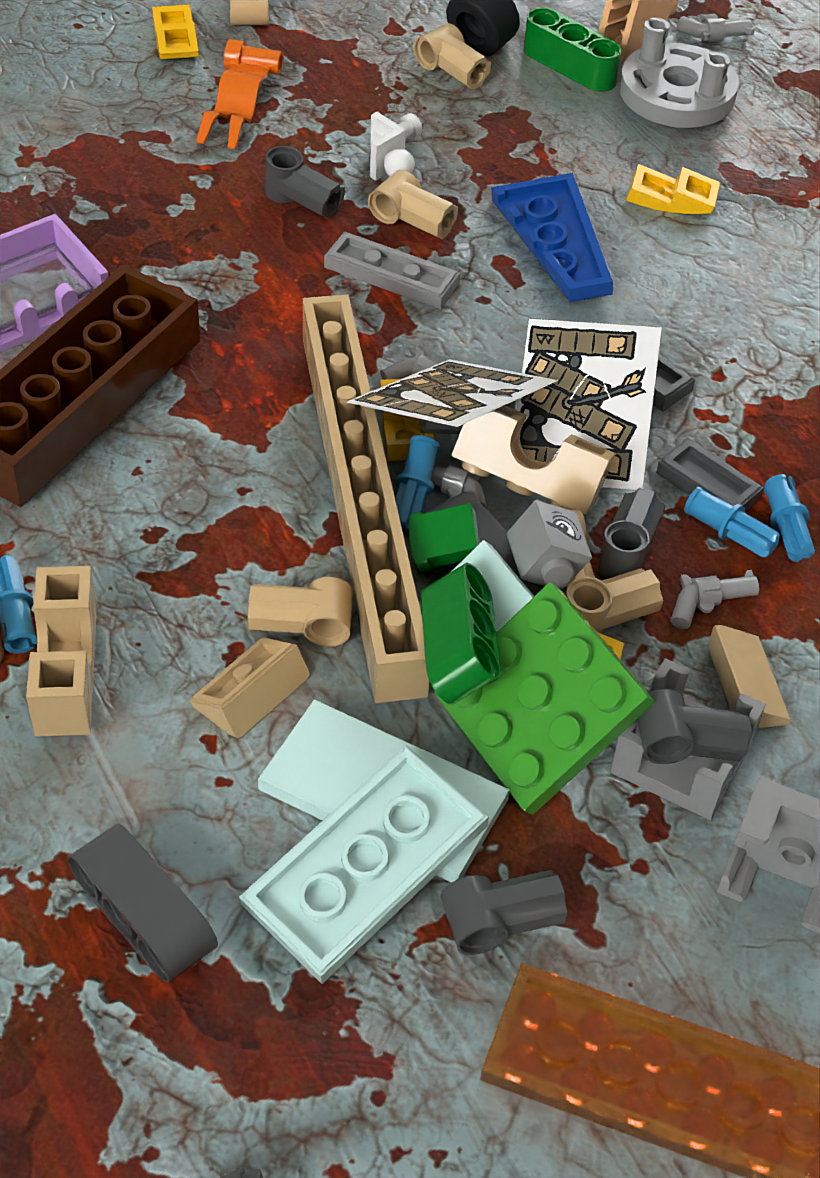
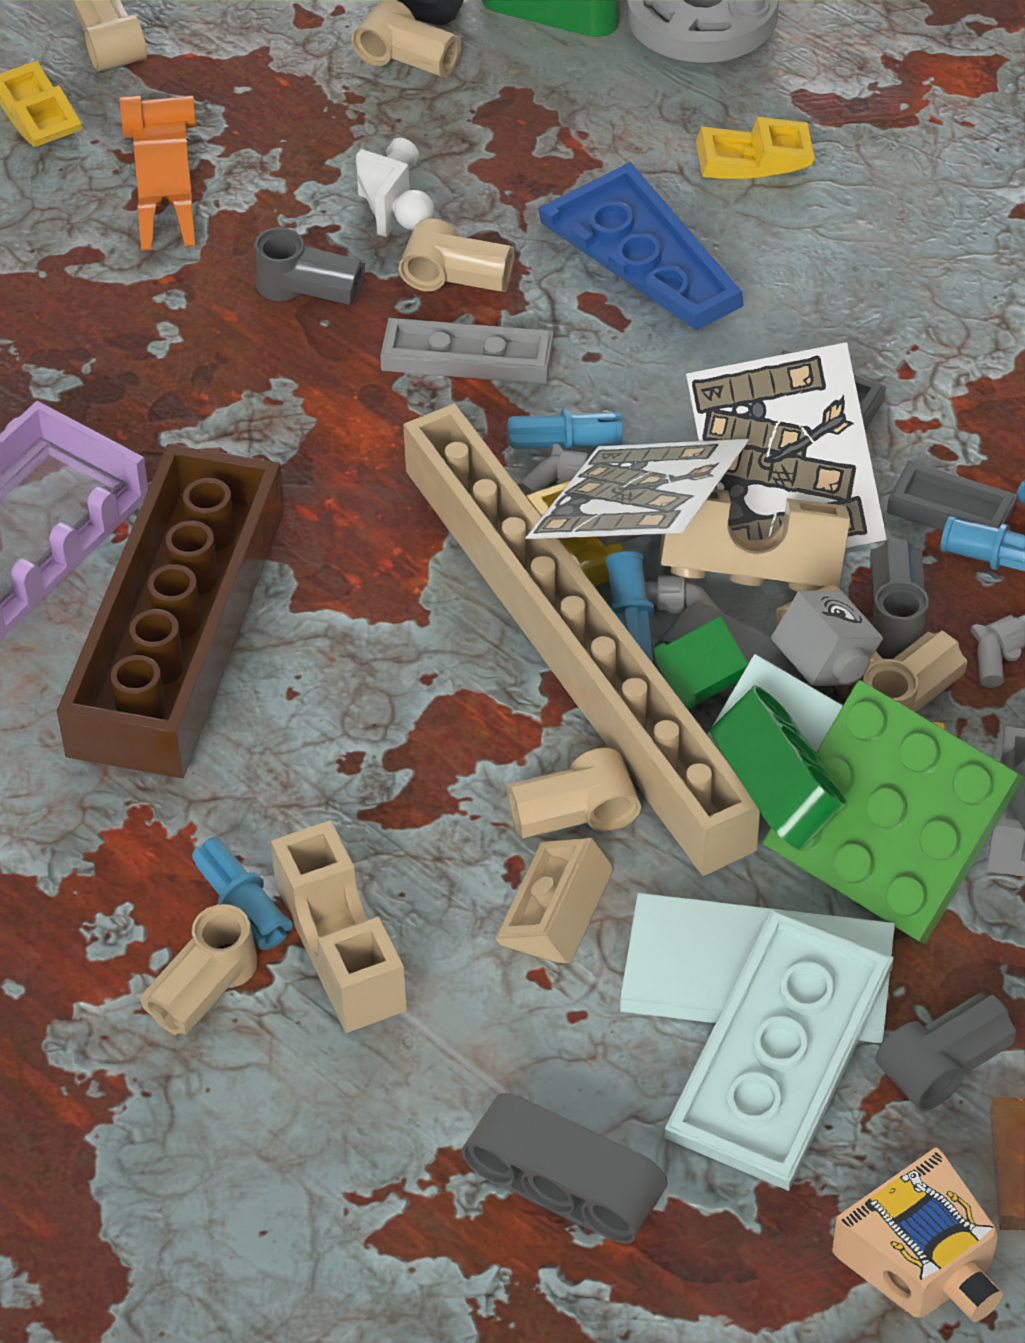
camera: 15 degrees left, 0 degrees up
none -> dark azure axle [507,408,623,451]
none -> torso [832,1147,1003,1322]

